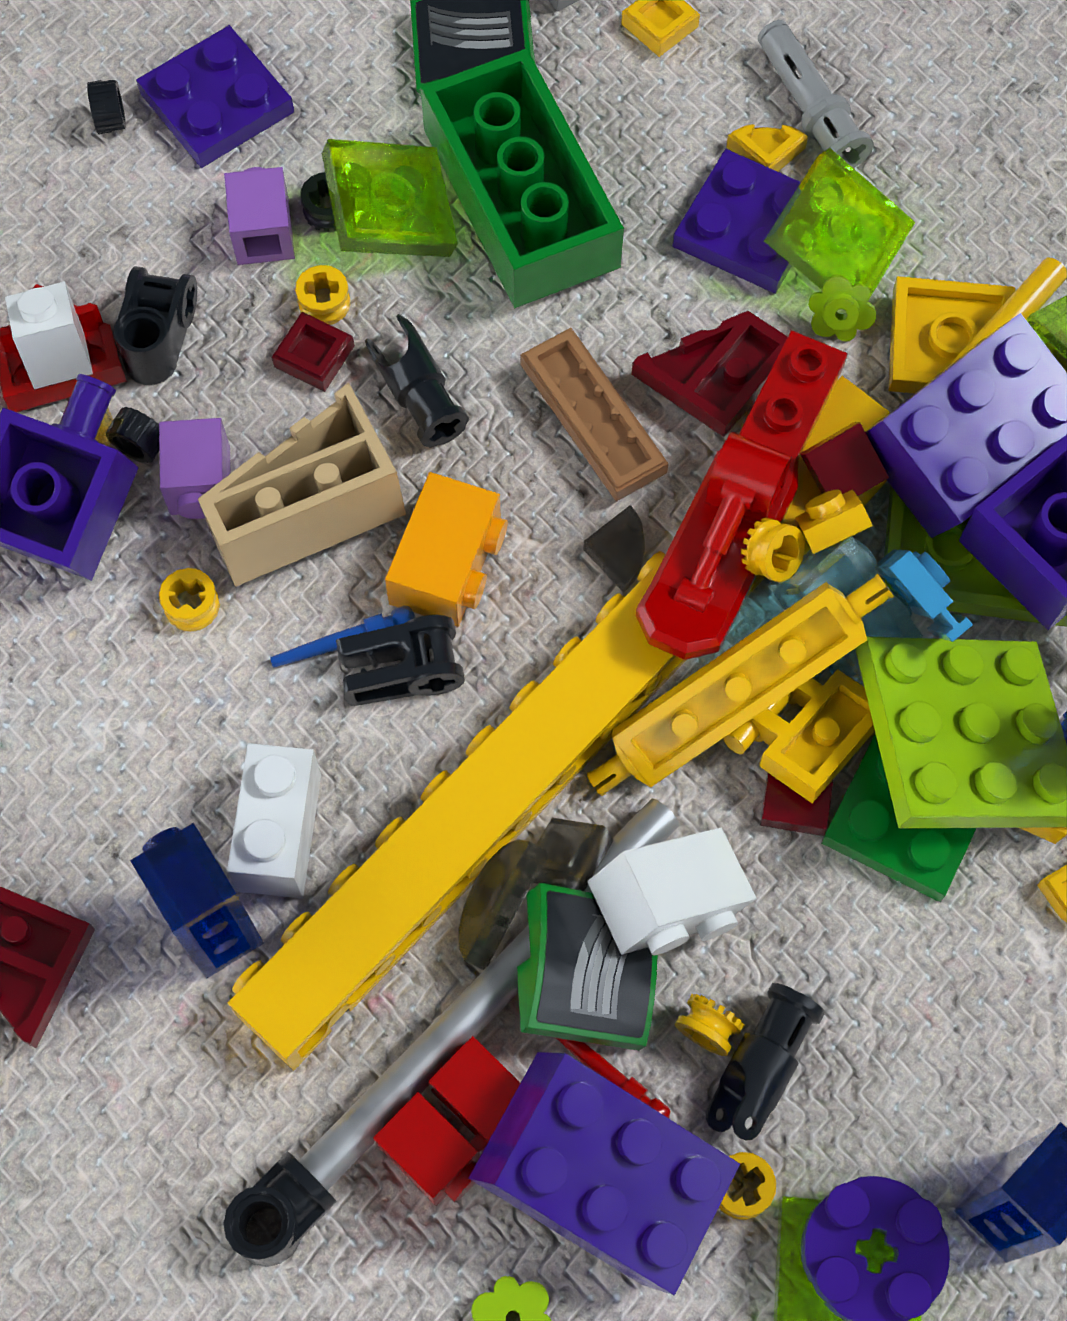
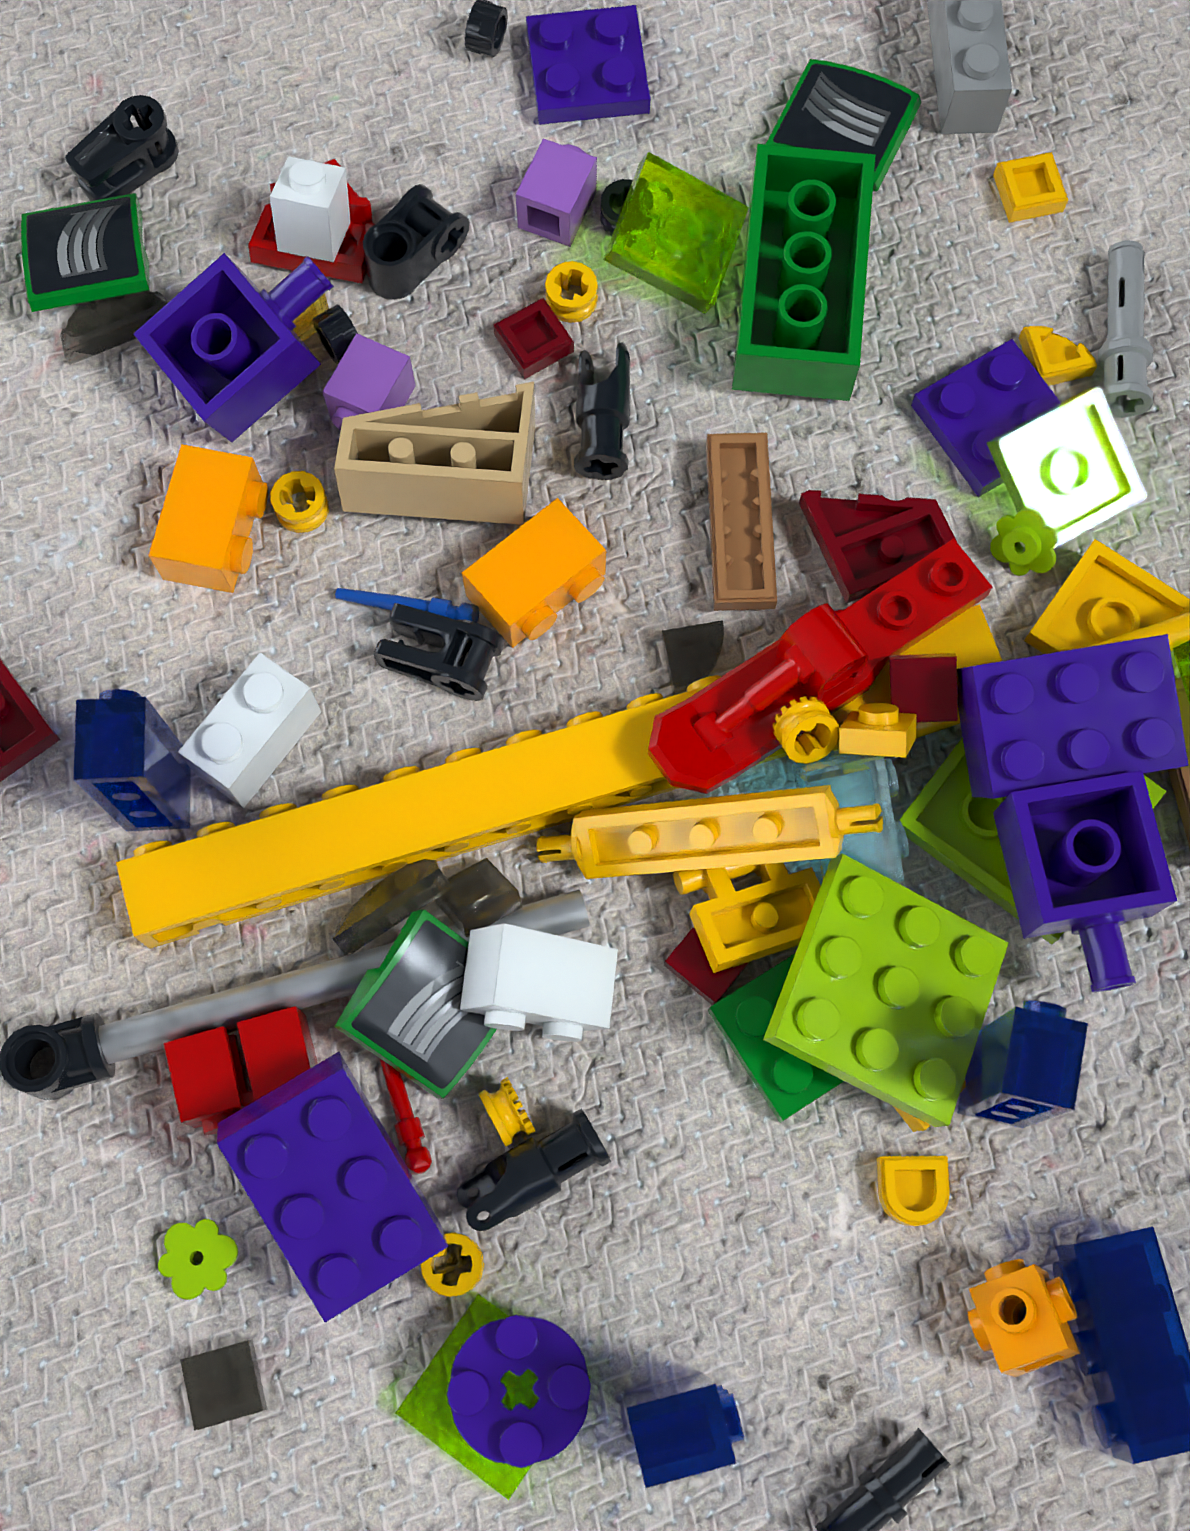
camera: 30 degrees right, 5 degrees up
dark azure plate [874,549,973,642] -> none
none -> light orange brick [148,444,268,593]

